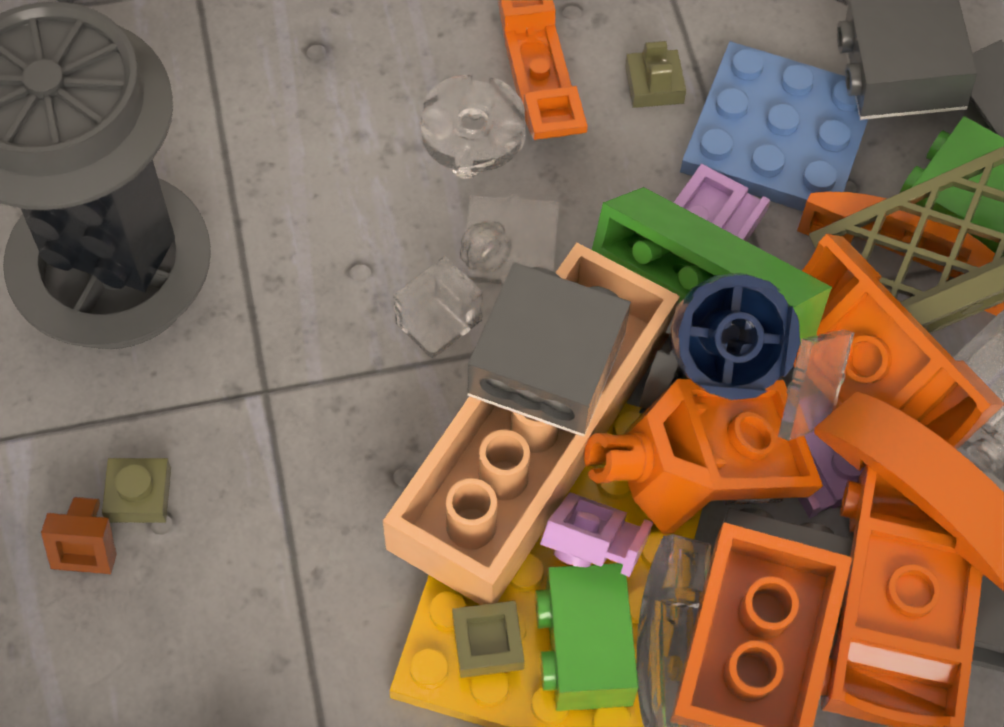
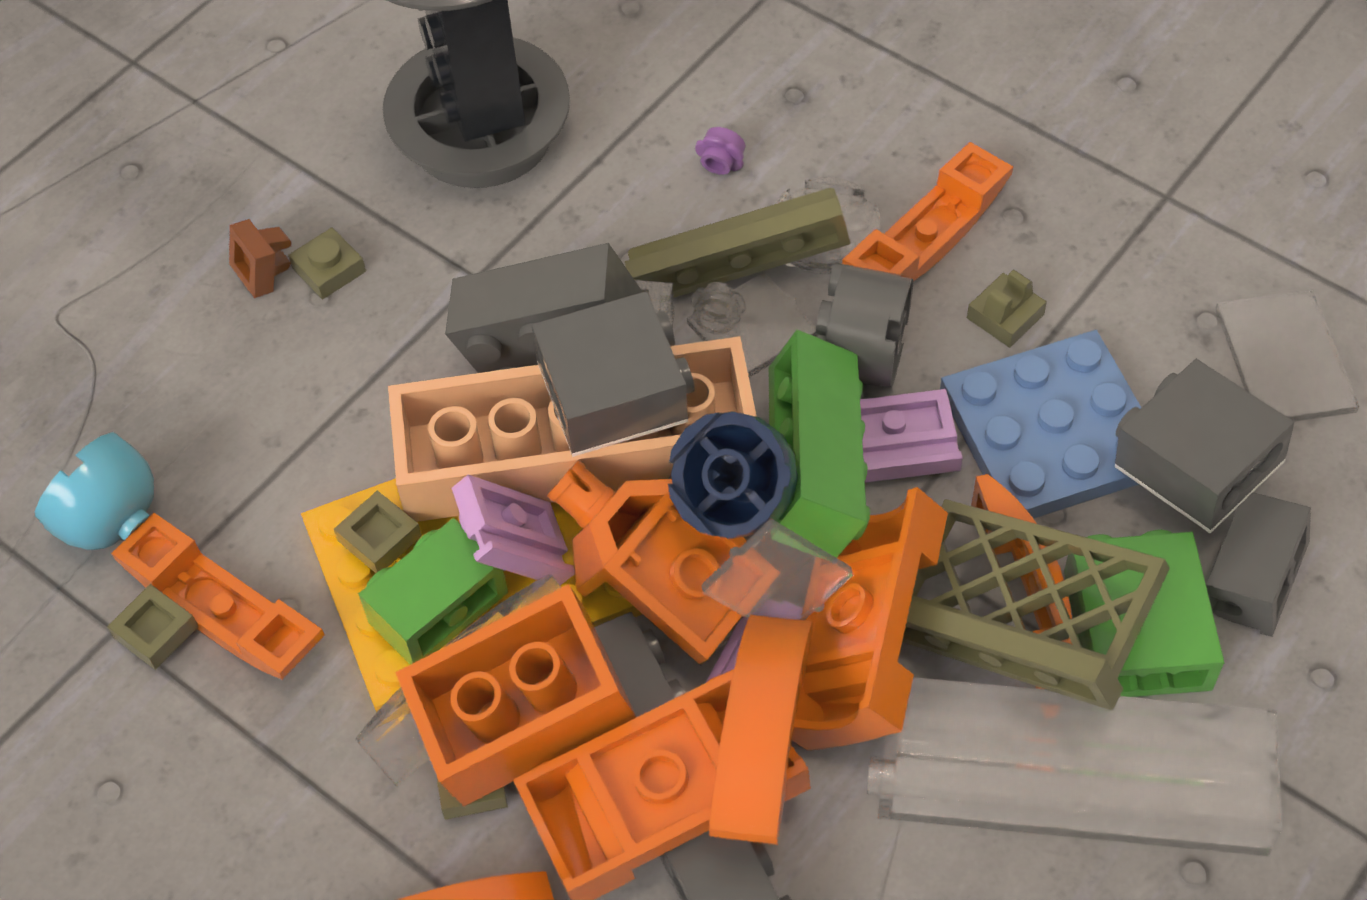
camera: 55 degrees right, 5 degrees down
none -> dark grey brick [445,243,643,373]
none -> olive panel [625,188,851,304]
none -> medium lavender plate [695,127,746,175]
none -> dark grey brick [816,263,914,387]

